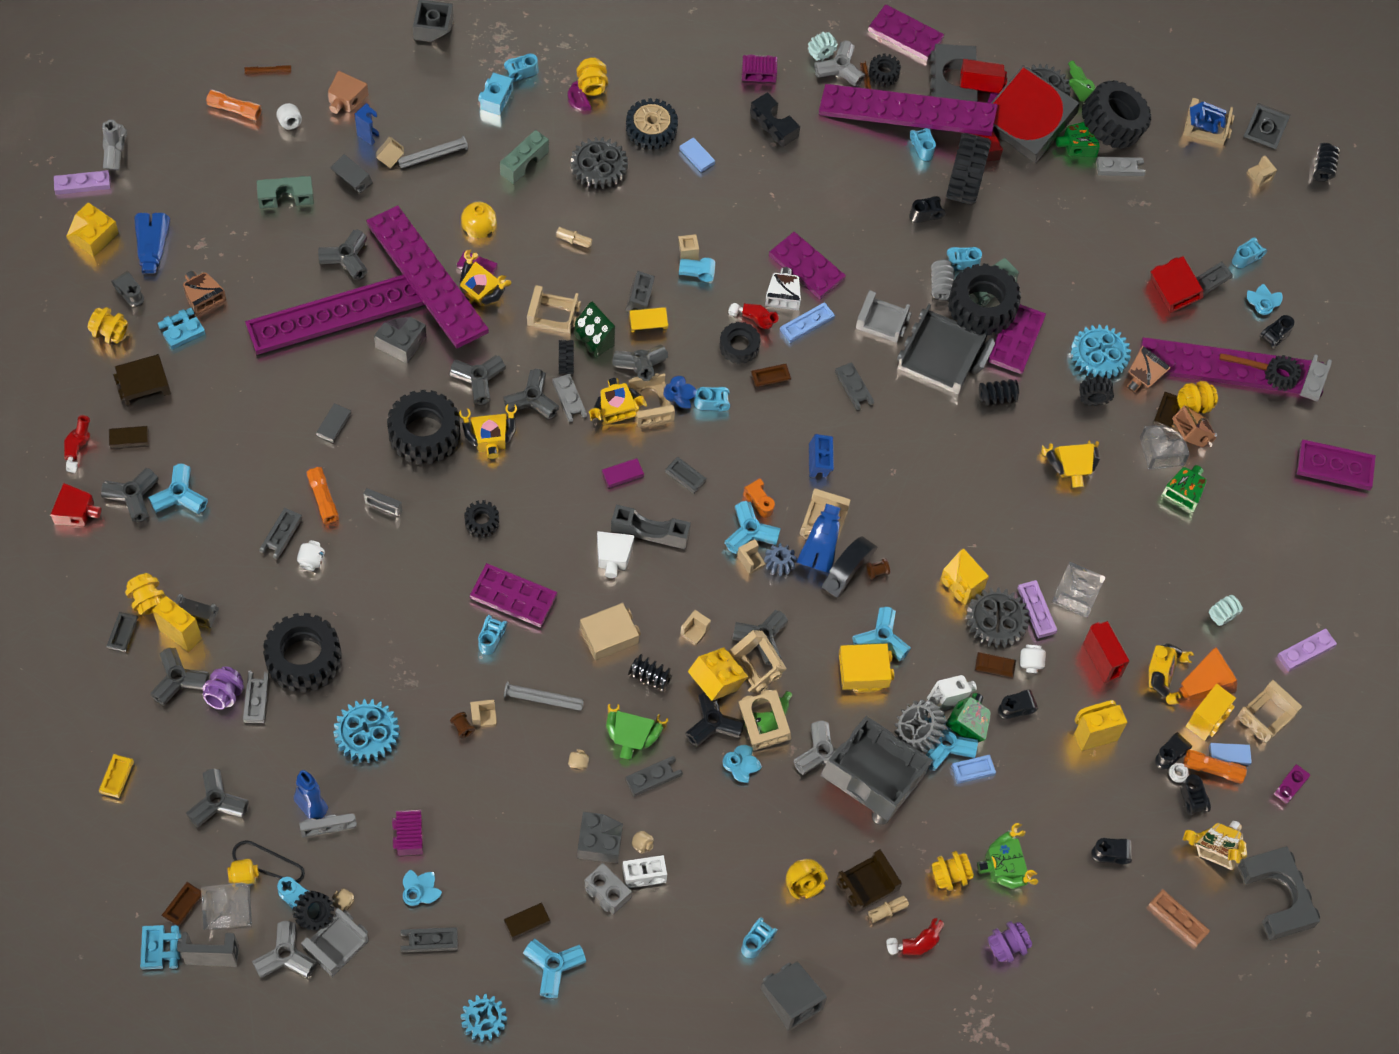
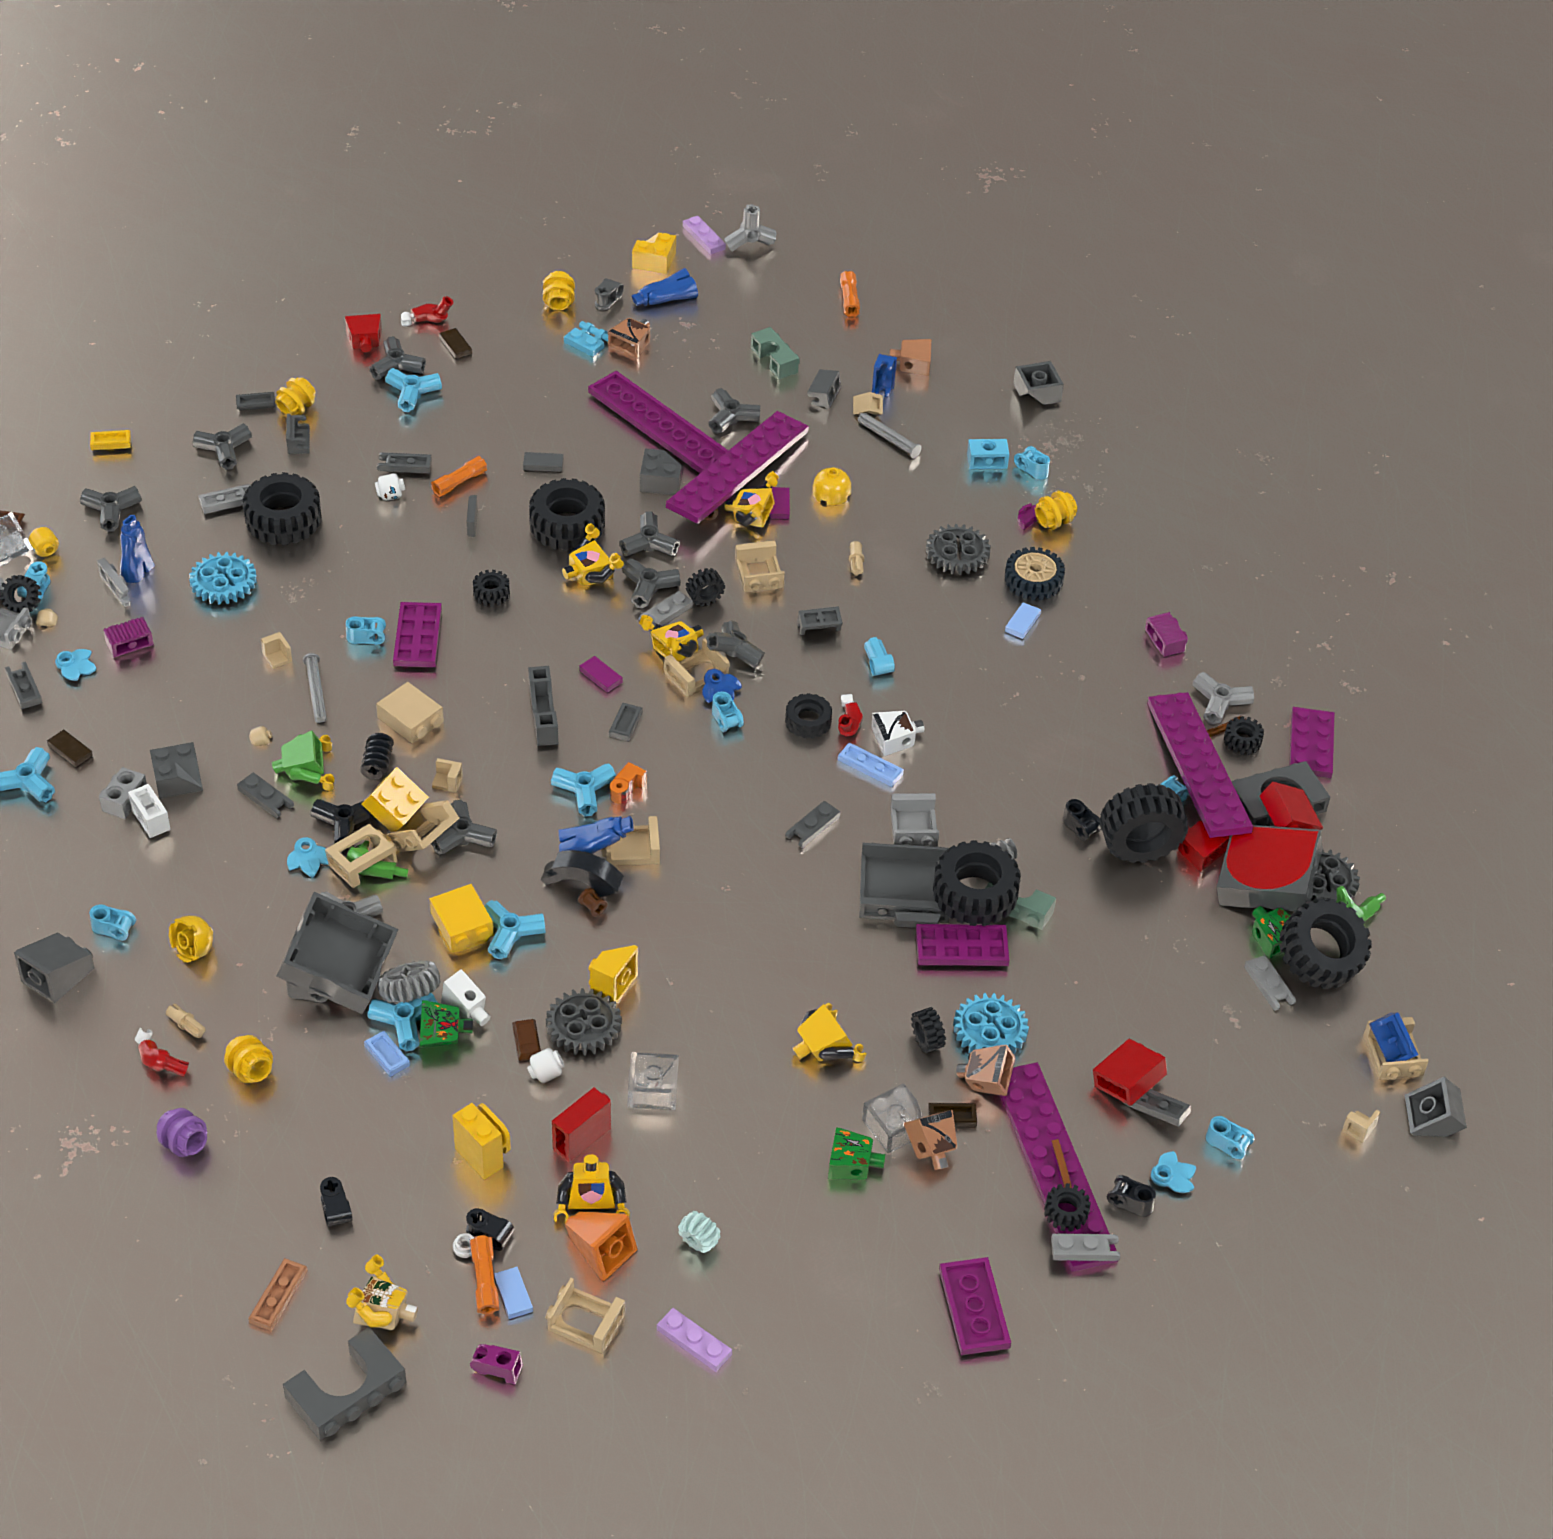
camera: 70 degrees right, 15 degrees down
dark brown panel [113,354,171,406] -> none
yellow brick [152,596,202,653] -> none
medium lavender piece [203,667,244,710] -> none
black piece [232,840,305,883] -> none
dark orange piece [244,65,291,74] -> none
white head [277,103,302,130] -> none
reddish brown bush [450,712,475,739] -> none
sand green arch [500,130,549,184] -> none
dark green slope [574,301,615,357] -> none
white torso [597,531,634,578] -> none
yellow hinge [629,307,668,332] -> none
tan piece [632,831,654,853] -> none
tan panel [678,234,699,260] -> none
tan panel [737,539,765,574] -> none
black arch [750,92,800,147] -> none
reddish brown tile [751,363,791,387] -> none
sand blue gear [764,543,797,577] -> none
magenta plate [769,232,846,300] -> none
light aqua gear [808,32,838,61] -> none
blue hinge [809,434,834,478] -> none
dark brown panel [836,849,902,913] -> none
medium azure piece [947,247,982,271] -> none
bright green torso [977,823,1038,889] -> none
black piece [979,379,1019,406] -> none
black piece [998,690,1038,719] -> none
lavender plate [1017,580,1057,639] -> none
yellow piece [1177,381,1218,413] -> none
black piece [1180,774,1211,816] -> none
yellow brick [1186,684,1236,741] -> none
black piece [1313,143,1340,182] -> none

